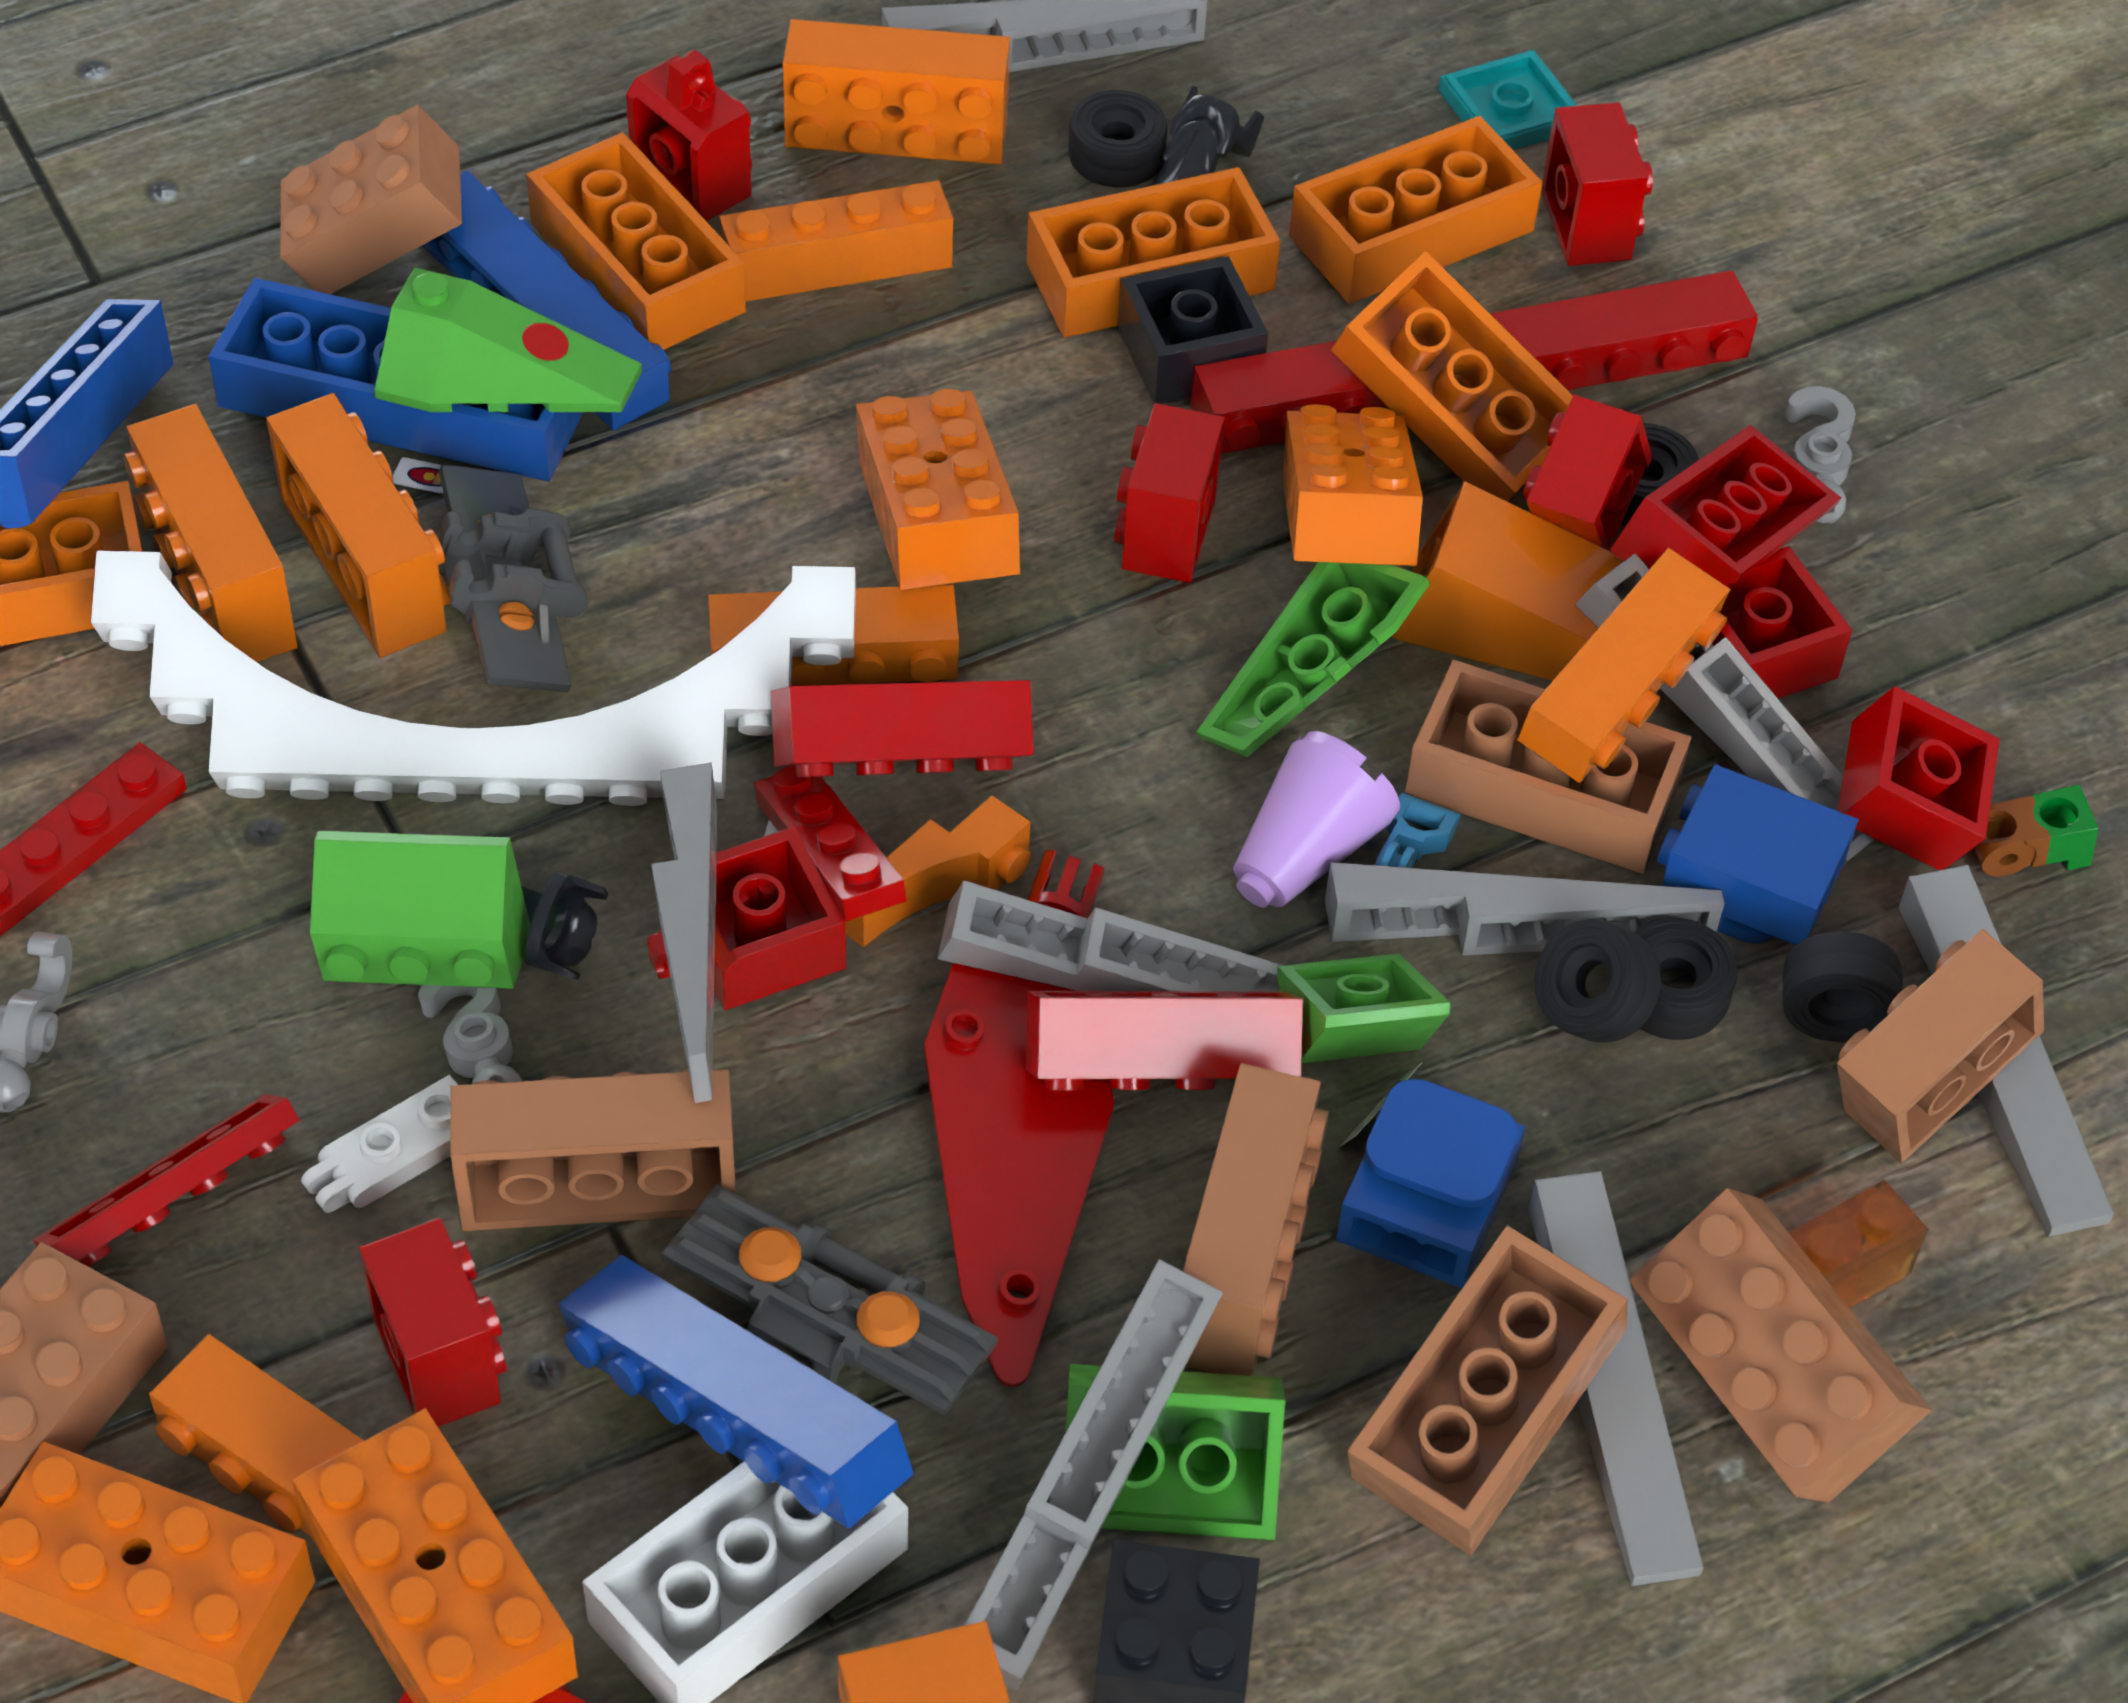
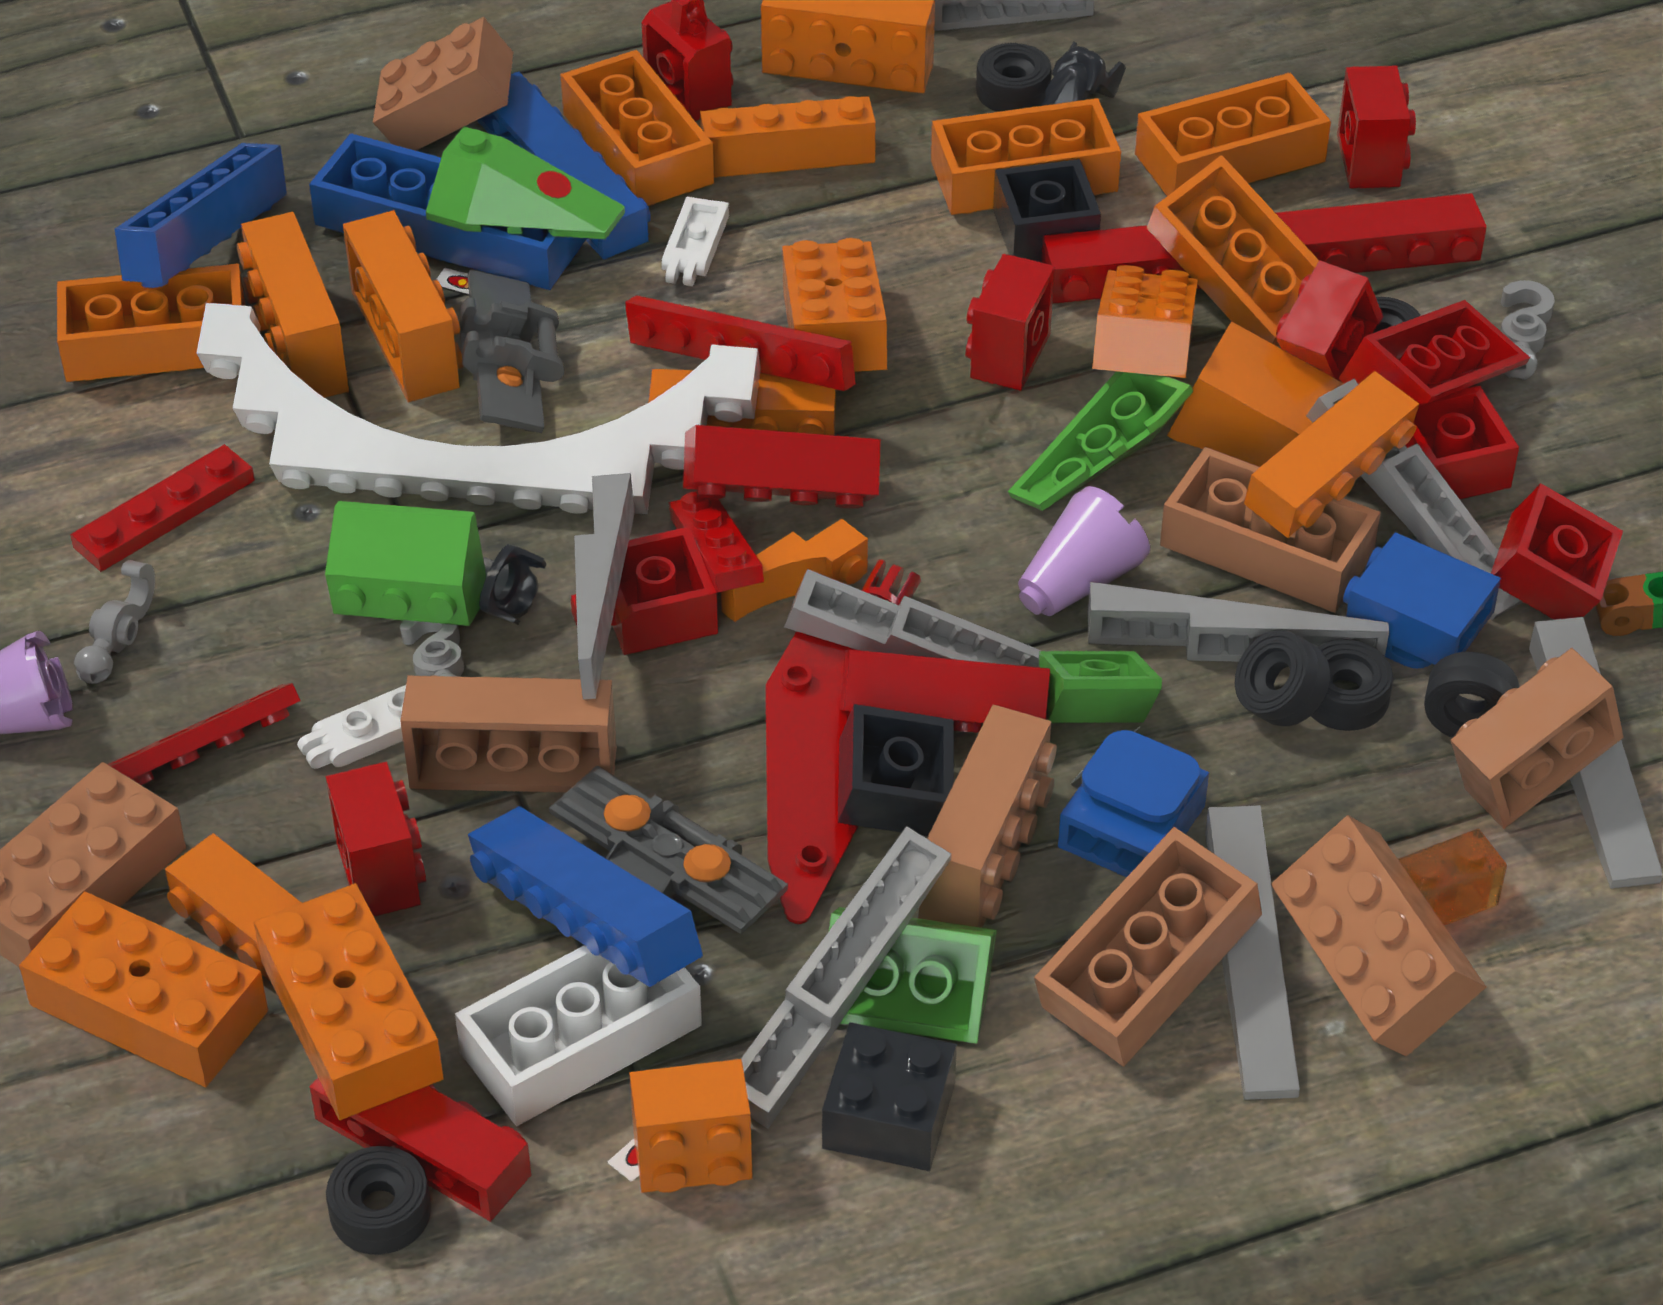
camera: 10 degrees right, 5 degrees down
dark azure piece [1375,792,1461,868] -> none
teal tile [1438,50,1578,150] -> none
none -> red plate [625,295,856,391]
none -> white hinge [662,197,729,286]
none -> black brick [838,704,954,836]

